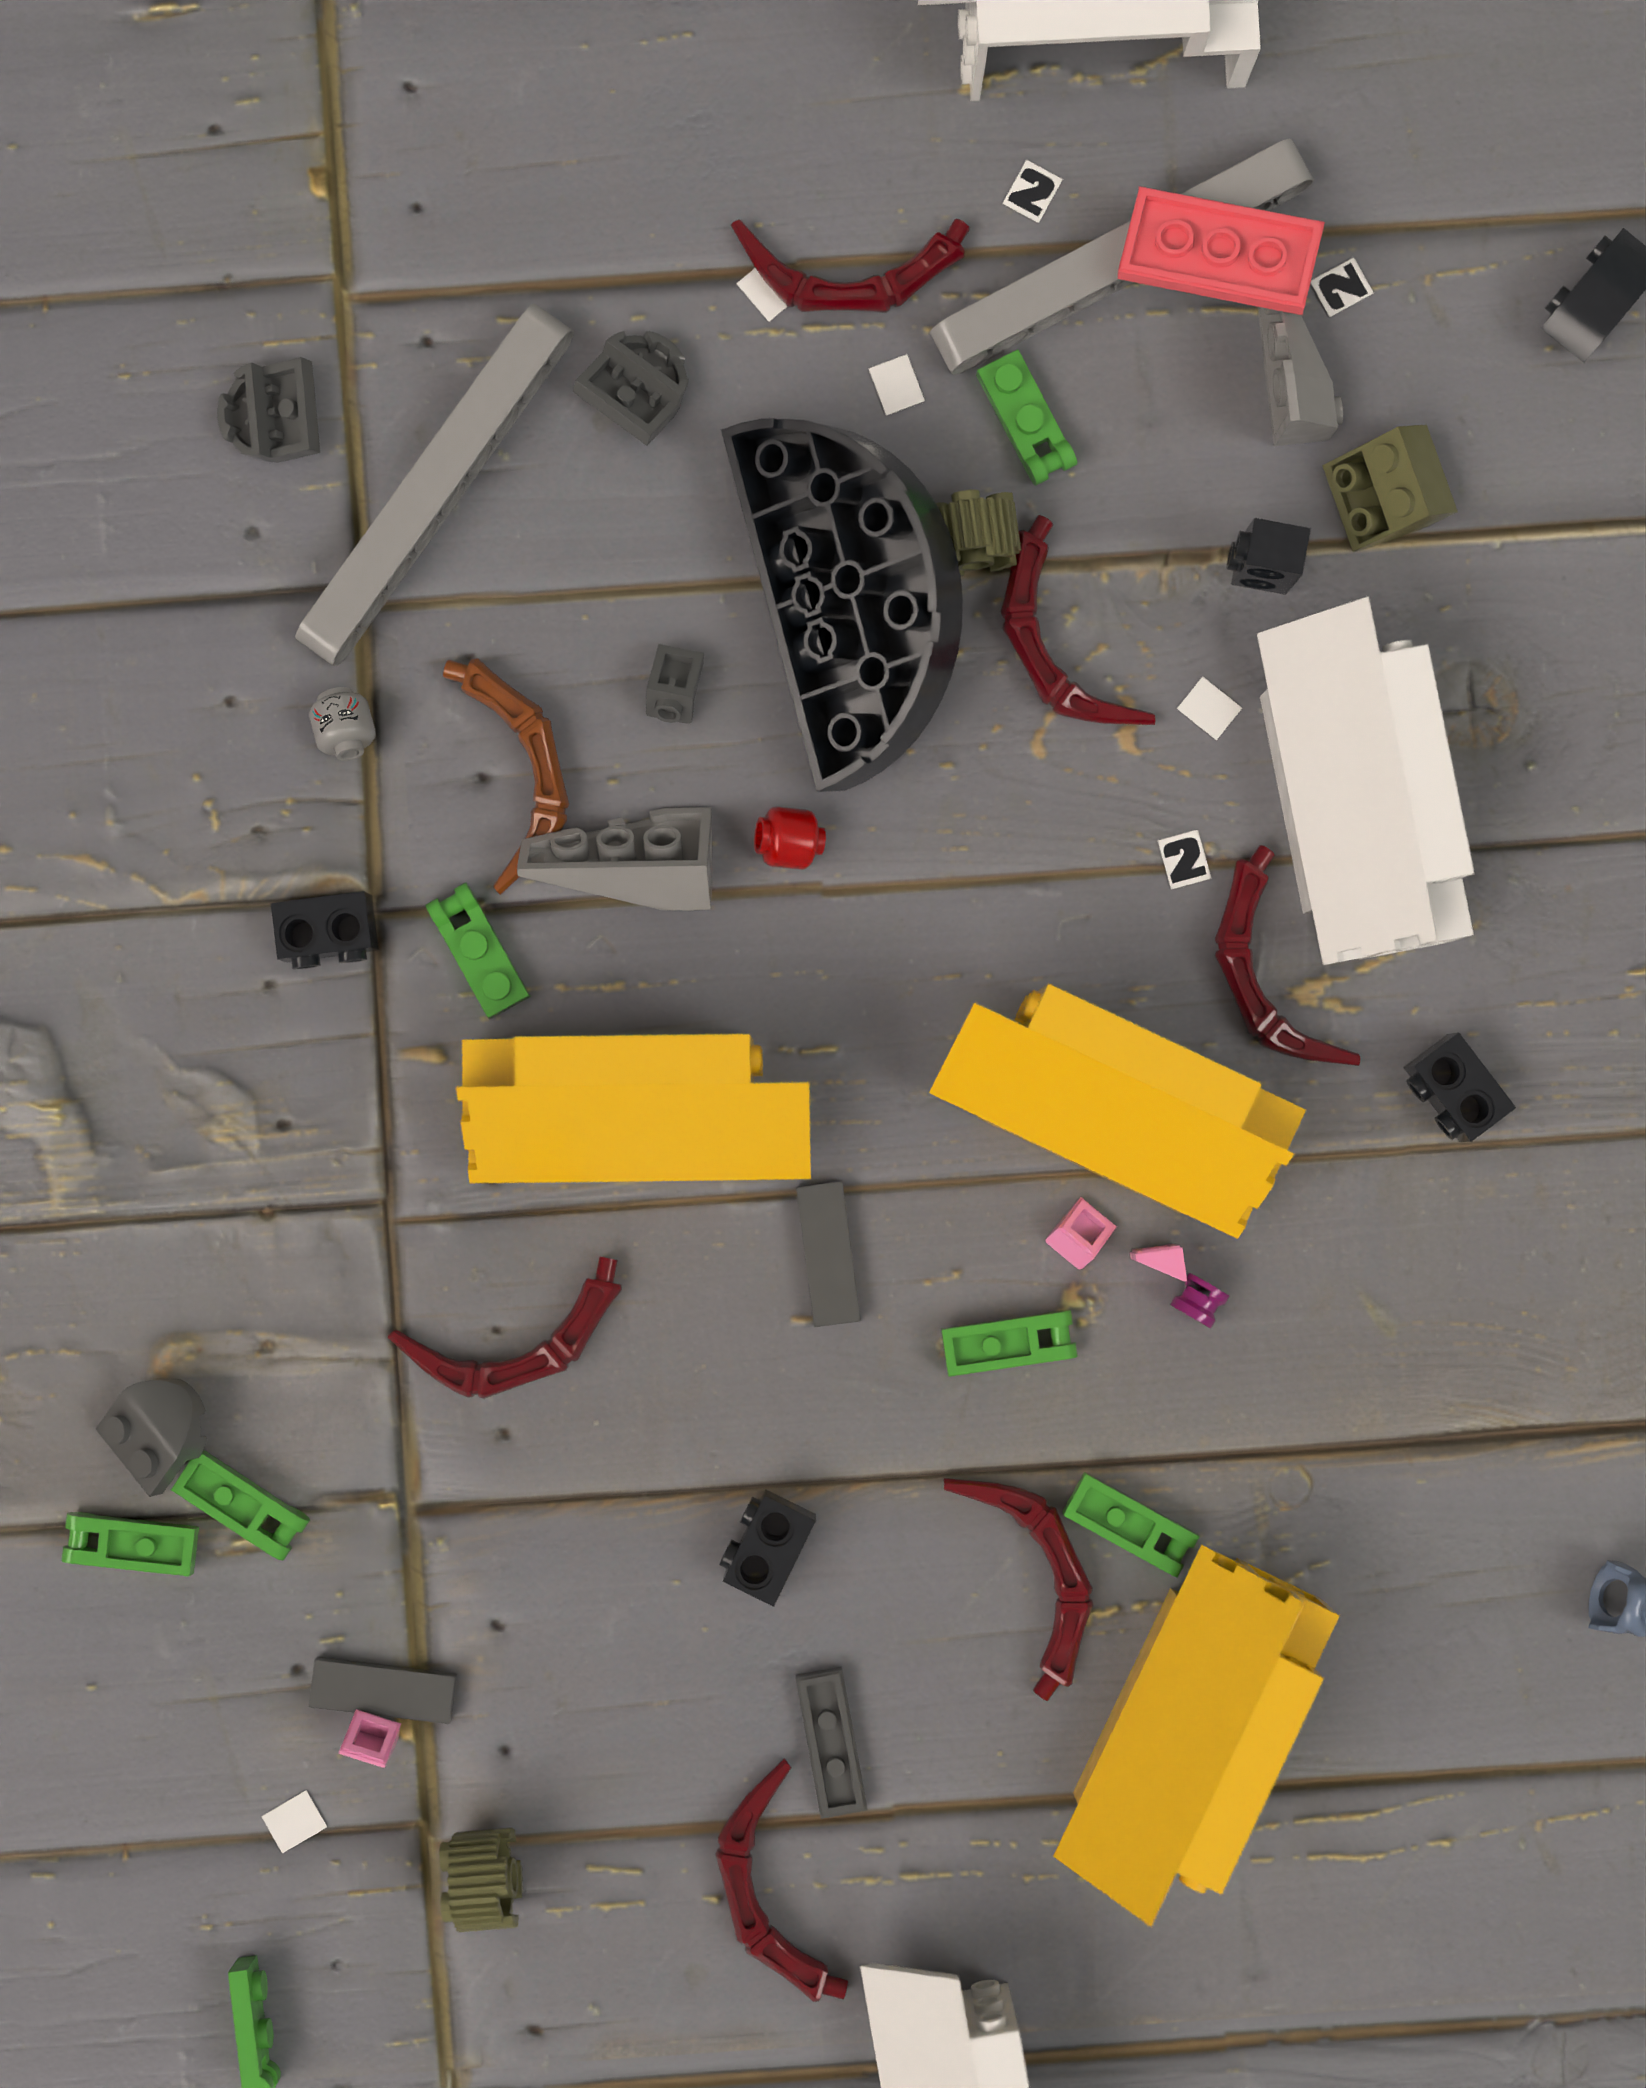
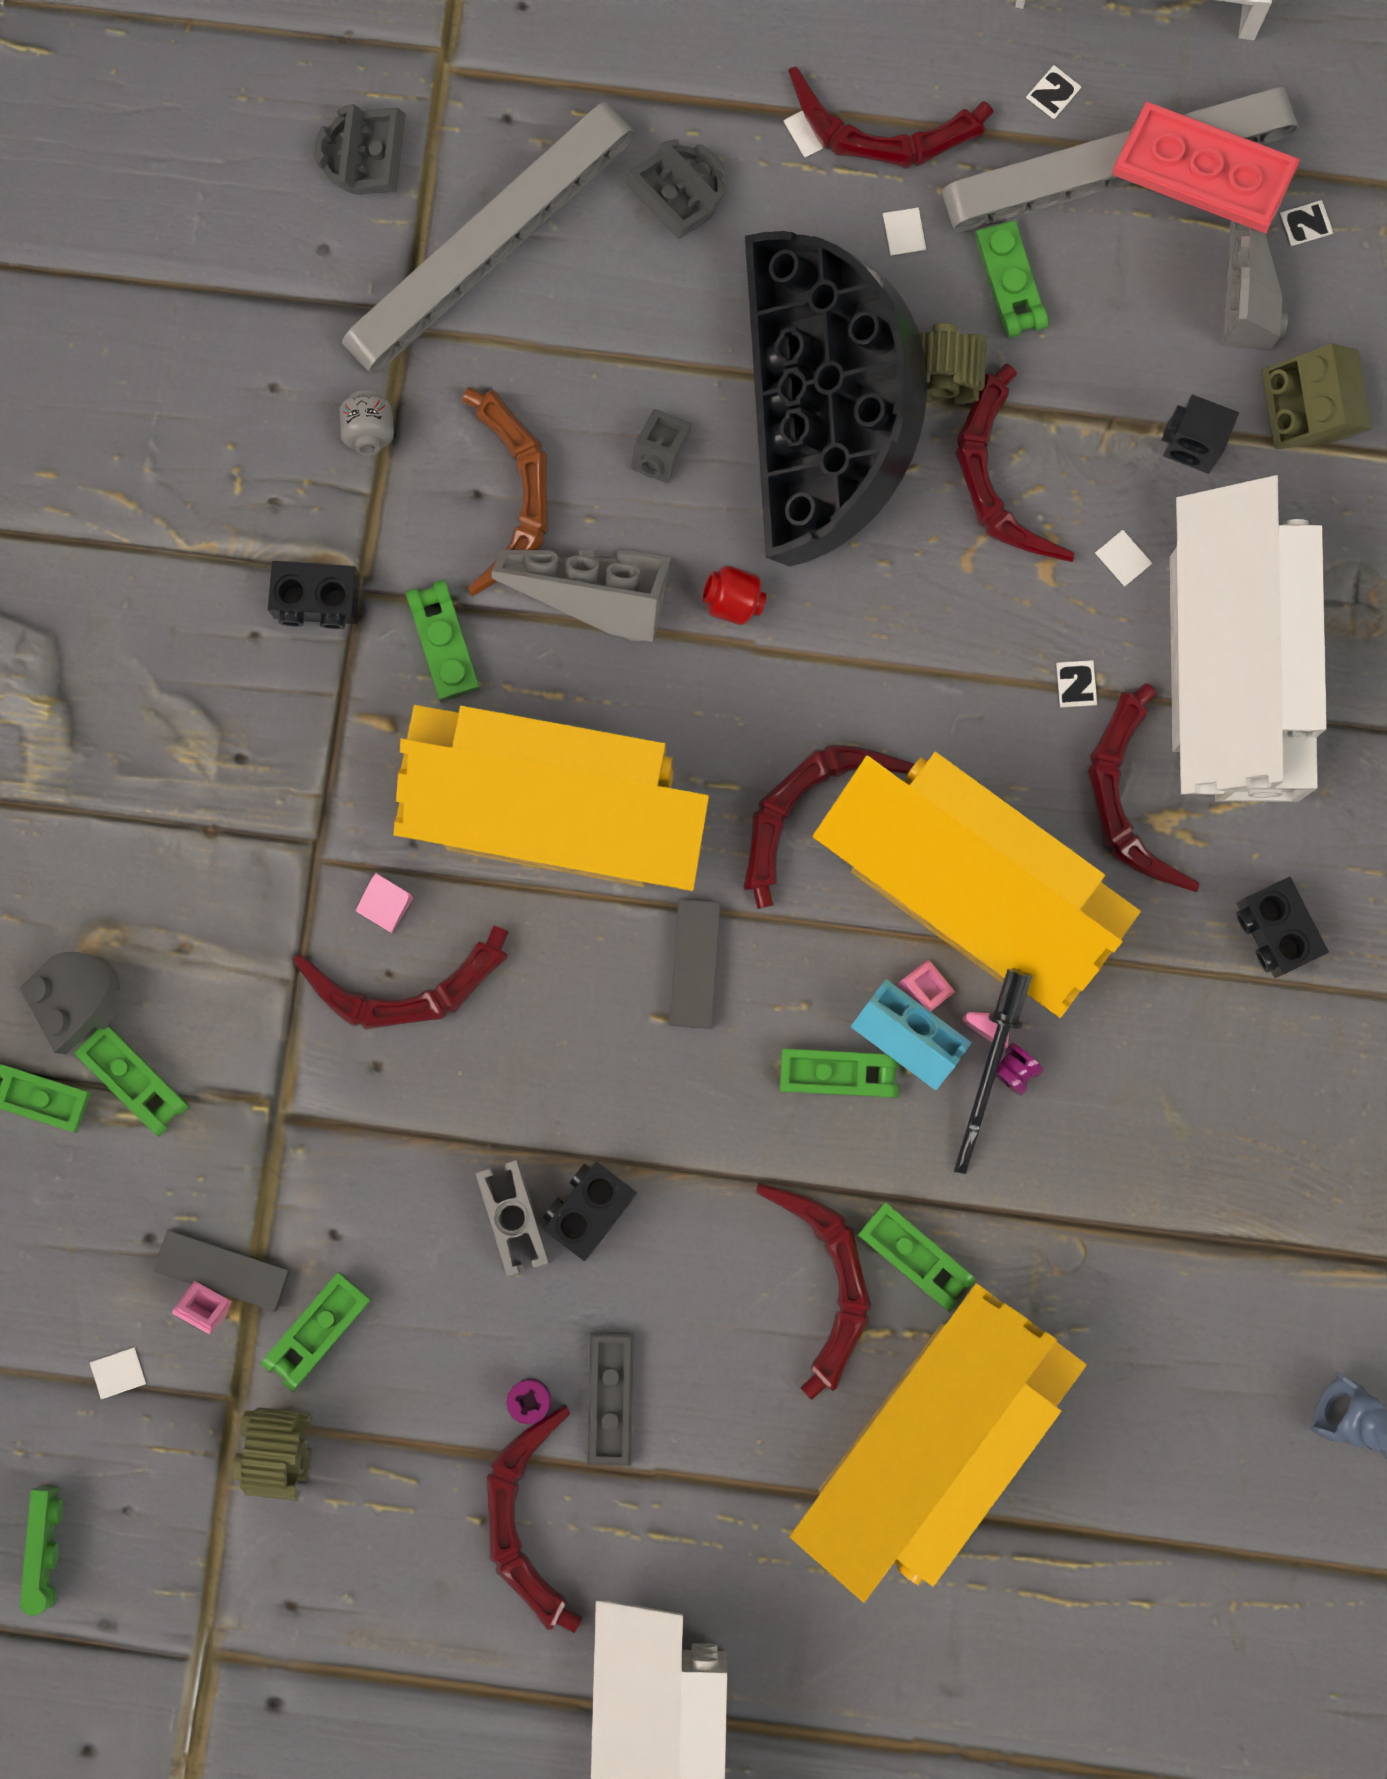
camera: 15 degrees right, 5 degrees down
none -> bright green plate [260,1272,372,1393]
none -> bright pink slope [356,873,414,933]
none -> light grey piece [475,1160,551,1277]
none -> magenta wheel [506,1378,552,1424]
none -> dark red animal [743,745,915,909]
none -> medium azure piece [850,979,972,1091]
none -> black piece [954,968,1032,1174]

